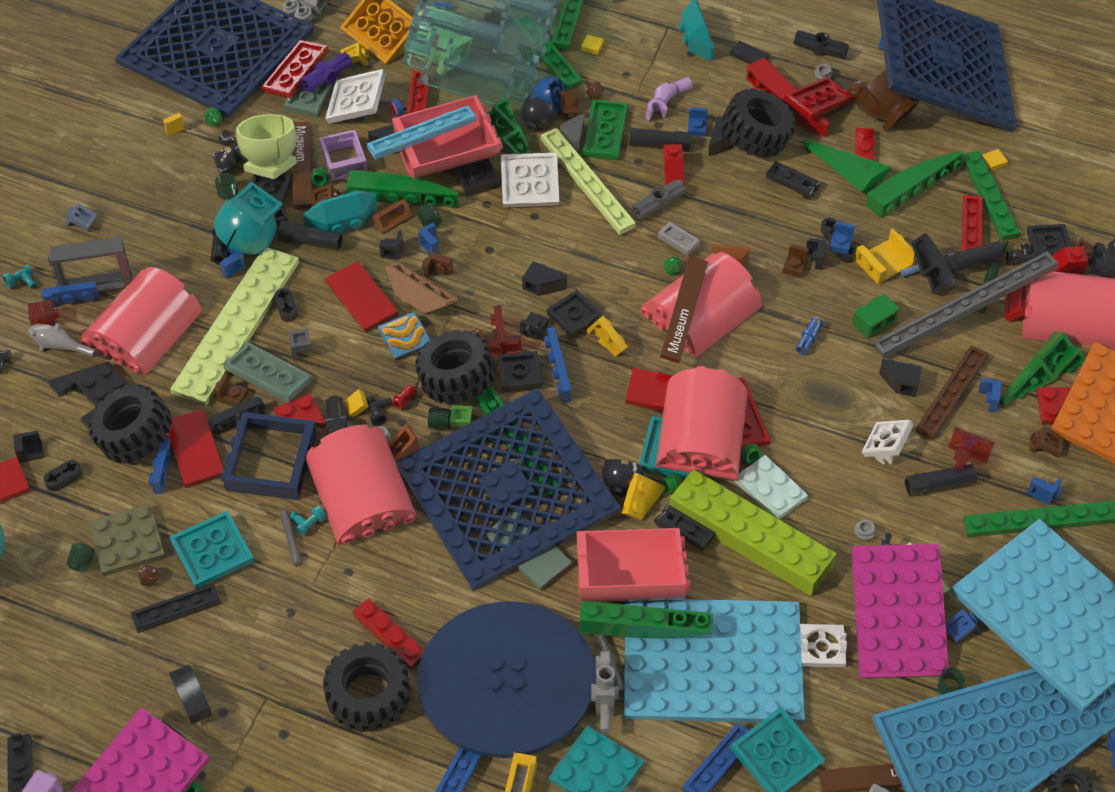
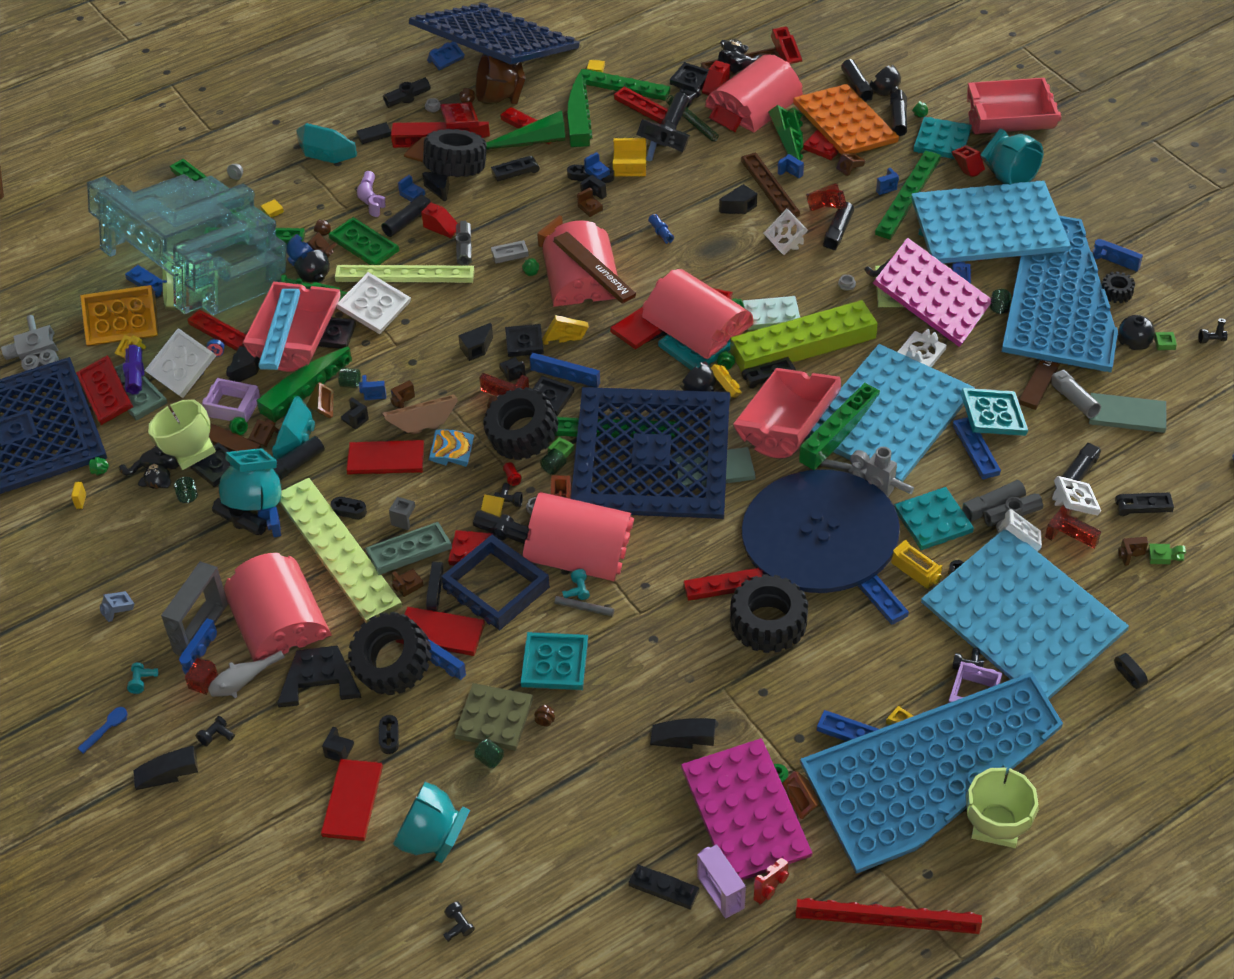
camera: 55 degrees left, 5 degrees down
black tile [131,583,221,633] -> none
dark grey slope [560,114,585,154] -> none
green brick [852,294,900,339] -> none
dark grey plate [874,251,1059,359] -> none

